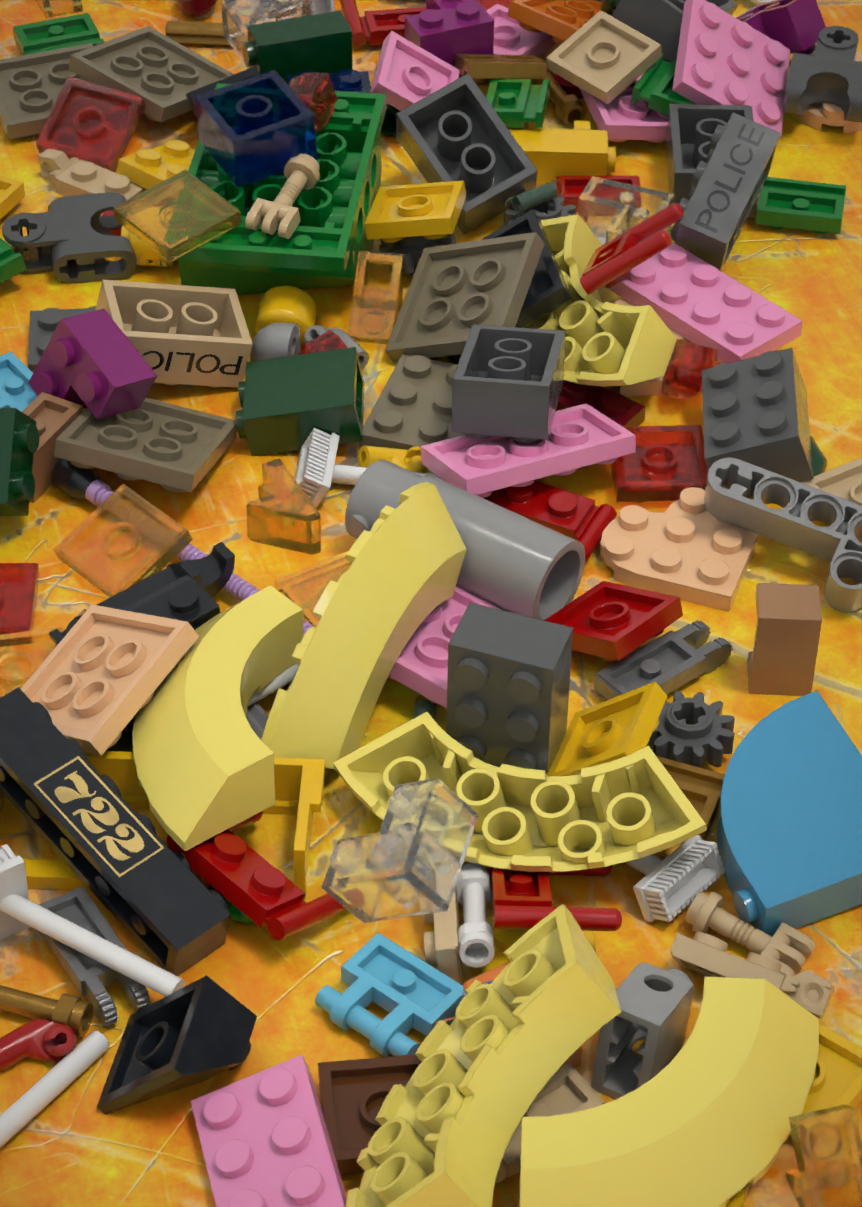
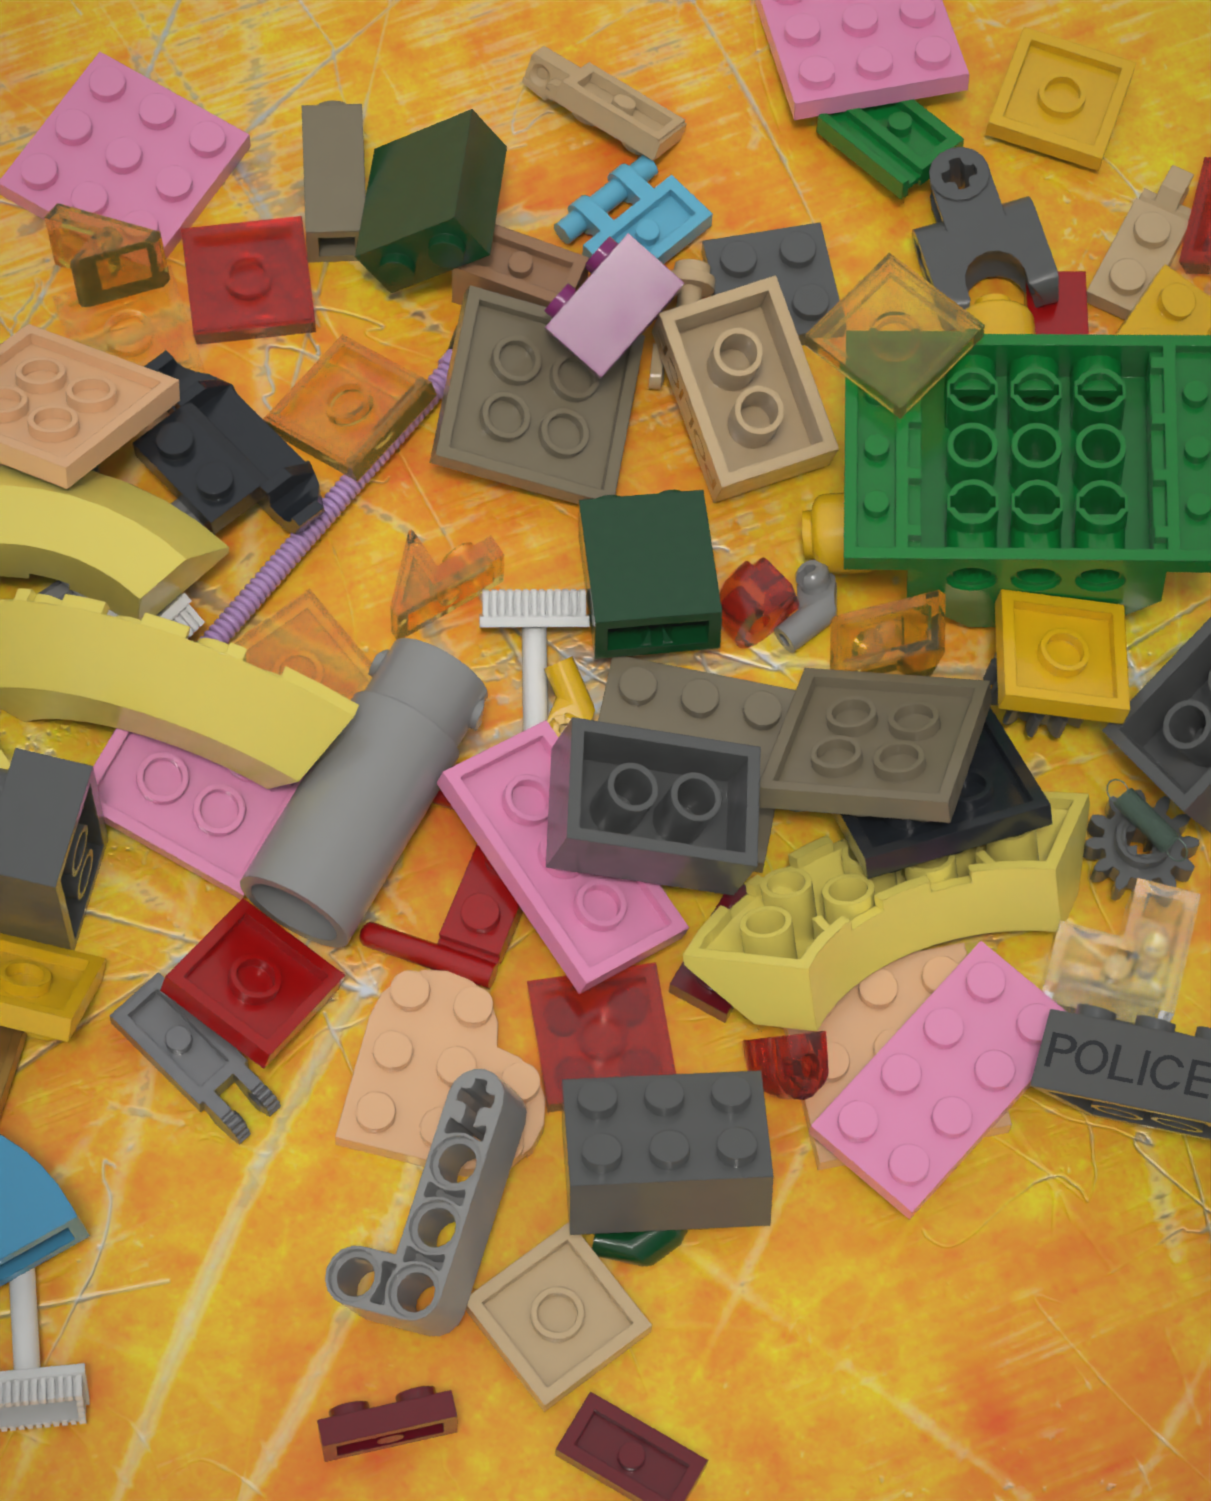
camera: 80 degrees right, 25 degrees up
clear blue brick [195,70,317,187] -> none
tan hinge [245,154,320,239] -> none
light grey piece [250,323,300,362] -> none
clear red piece [283,73,338,131] -> none
red plate [580,203,684,294] -> none
dark grey gear [646,691,735,768] -> none
medium nougat panel [747,583,822,696] -> none

